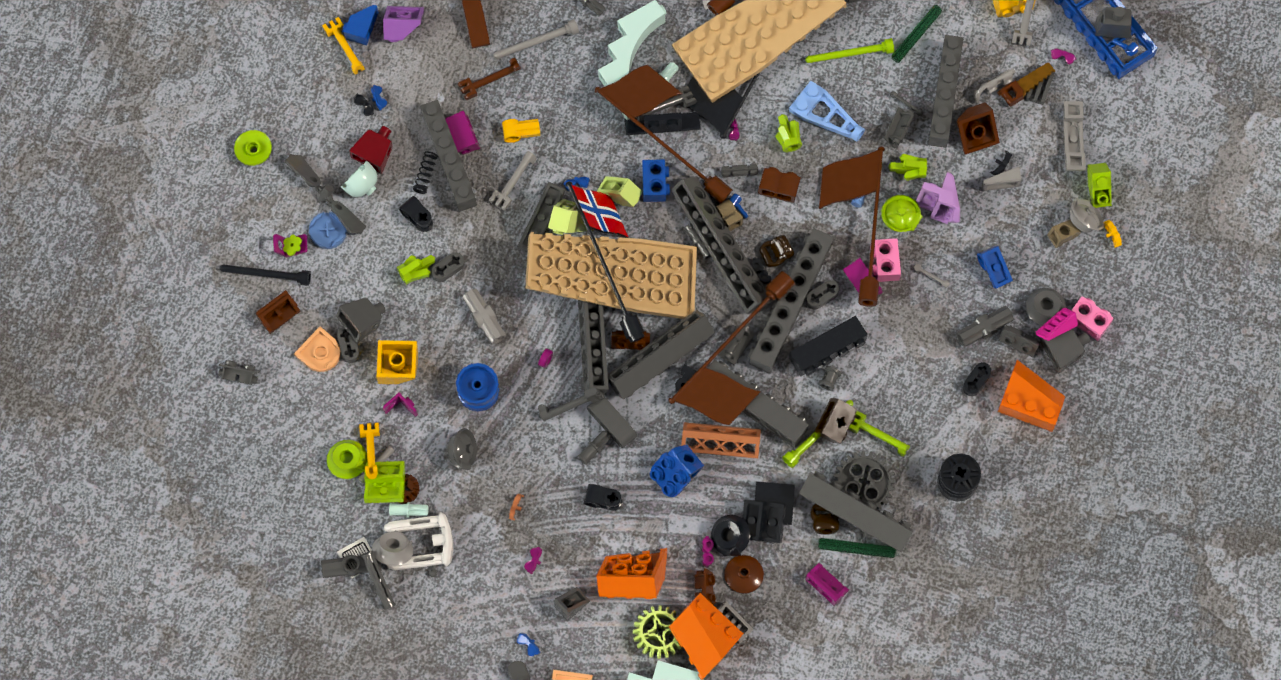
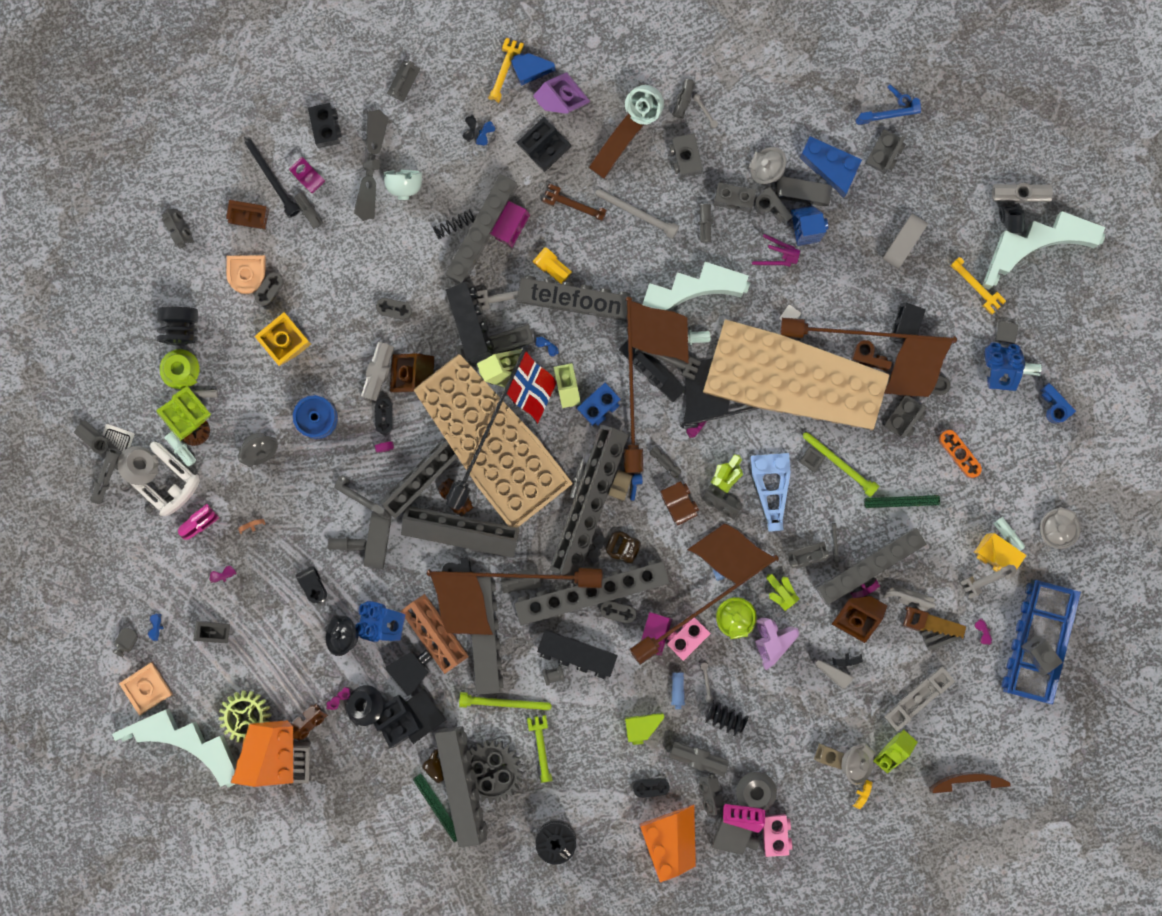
camera: 55 degrees right, 15 degrees up
lime dish [234,130,272,166] -> none
lime plant [283,234,302,256] -> none
medium blue tile [309,212,347,249] -> none
dark grey torso [336,298,385,343] -> none
dark red torso [349,126,393,174] -> none
yellow hinge [359,422,380,479] -> none
magenta bracket [383,392,418,417] -> none
lime rock [397,255,435,285] -> none
black piece [399,196,433,232] -> none
orange wedge [596,548,667,599] -> none
reddish brown dish [724,555,764,594] -> none
magenta hinge [805,562,849,606] -> none
brick [814,398,857,444] -> none
blue plate [977,246,1013,289] -> none
blue hand [1112,38,1139,56] -> none
none -> black wheel [157,307,198,346]
none -> dark pink arm [178,504,219,540]
none -> dark grey axle [294,193,324,229]
none -> black brick [308,103,342,148]
none -> black piece [325,615,359,656]
none -> black beam [375,398,393,435]
none -> black torso [385,650,433,696]
none -> dark grey hinge [387,60,420,102]
none -> reddish brown slope [390,353,435,393]
none -> black brick [446,282,494,363]
none -> black slope [516,117,572,172]
none -> dark grey brick [516,275,635,321]
none -> lime slope [625,713,664,745]
none -> medium blue piece [671,673,685,709]
none -> dark grey hinge [702,485,743,519]
none -> black piece [705,700,749,736]
none -> dark grey tile [799,446,825,473]
none -> magenta piece [850,579,880,598]
none -> reddish brown slope [929,772,1011,793]

